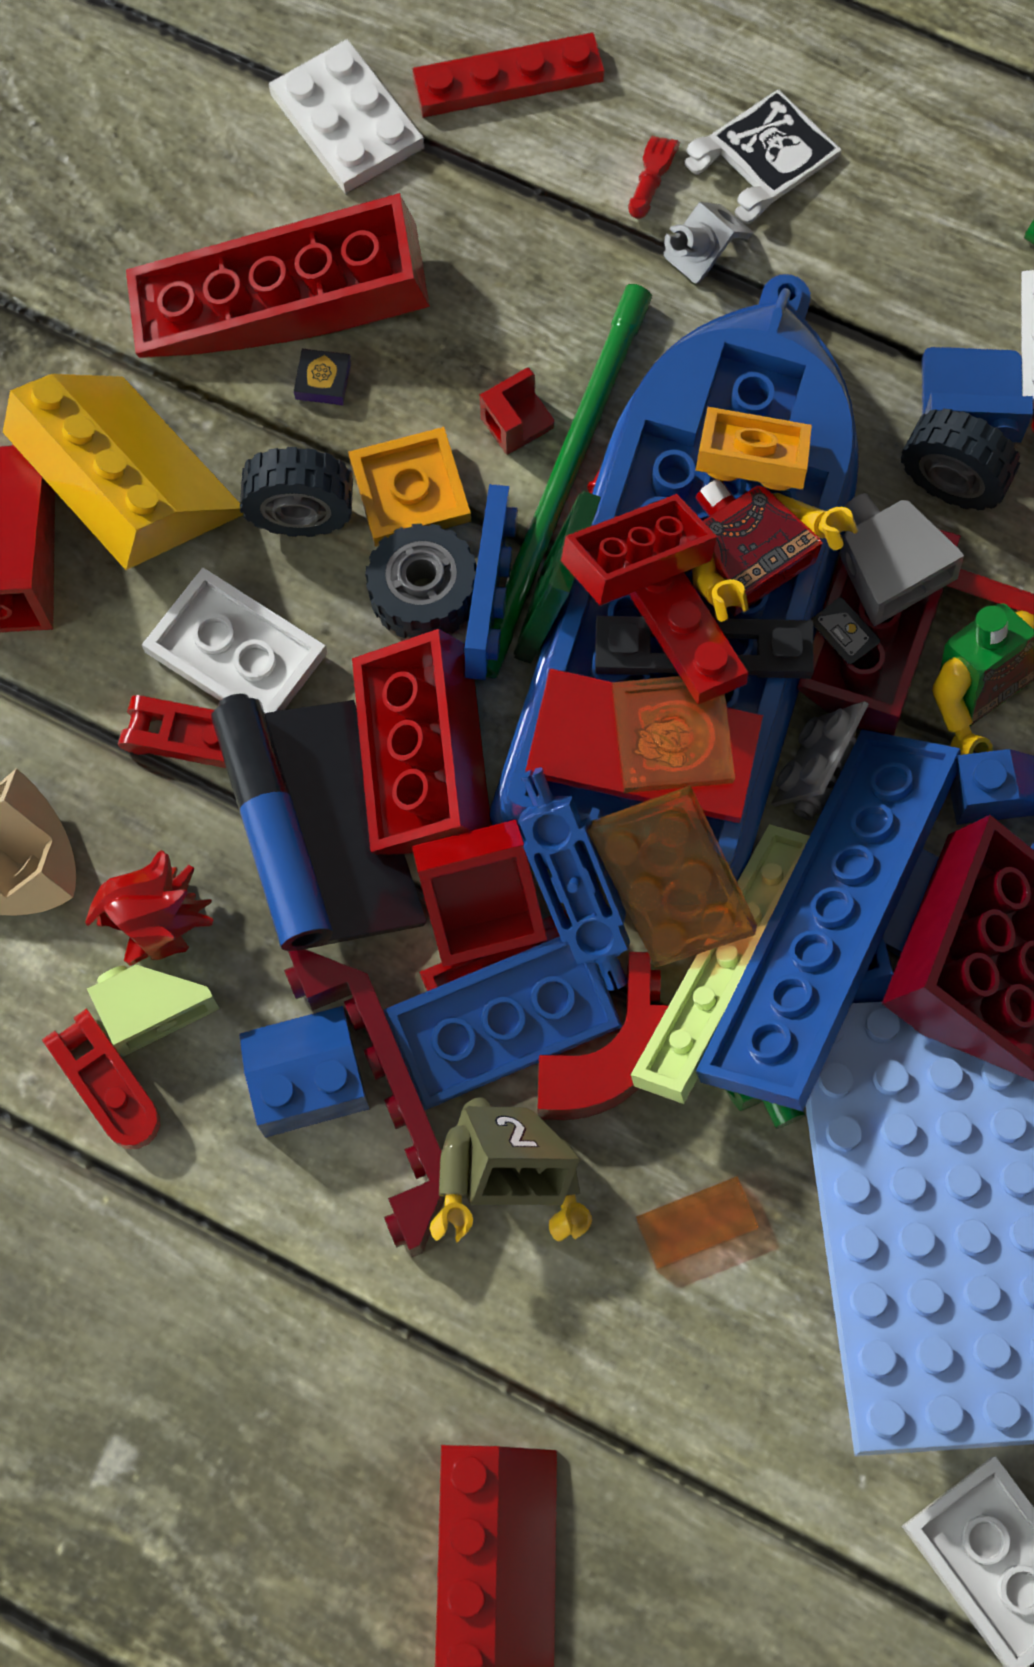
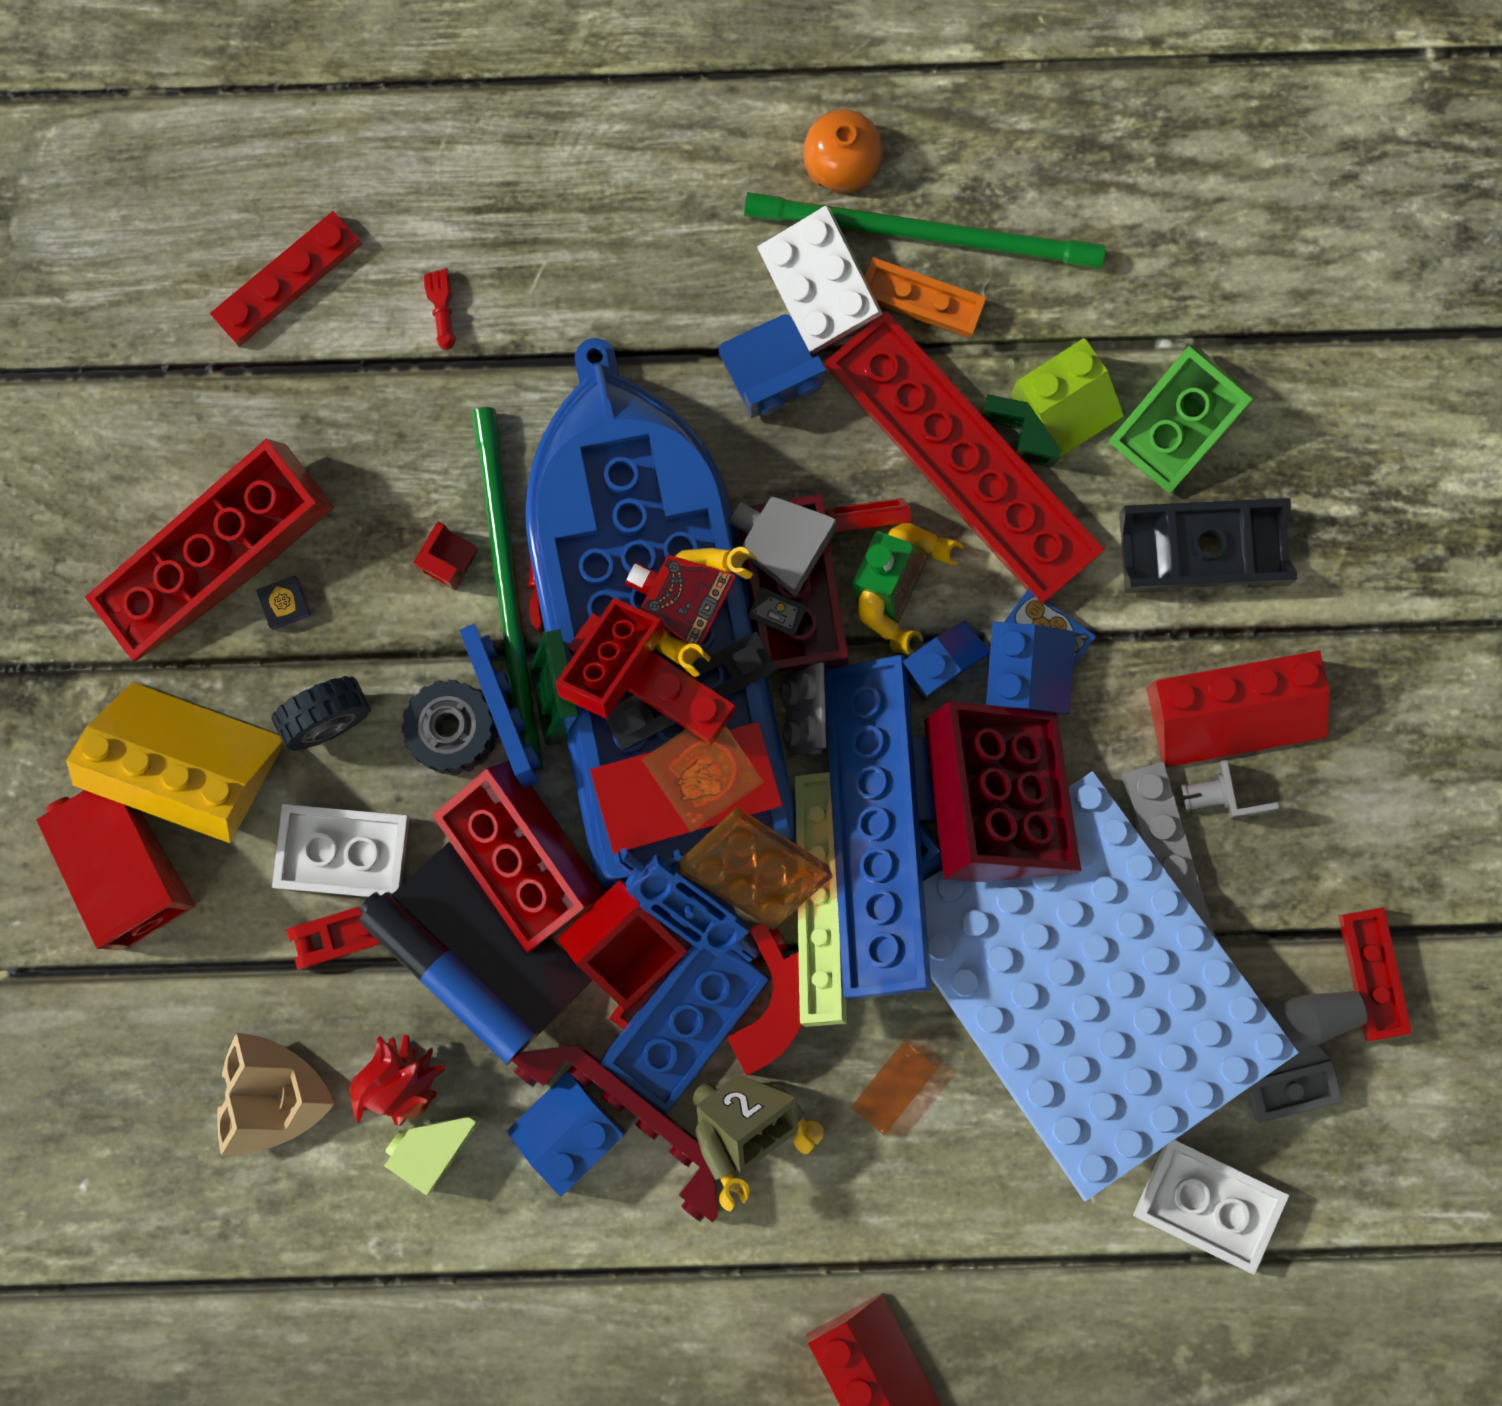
camera: 30 degrees left, 10 degrees up
red plate [42,1008,160,1149] -> none
white plate [269,39,424,194] -> none
light orange plate [348,427,471,547] -> none
light grey bracket [664,202,754,283] -> none
flag [684,89,841,224] -> none
light orange plate [695,407,812,490] -> none
black wheel [901,409,1021,510] -> none

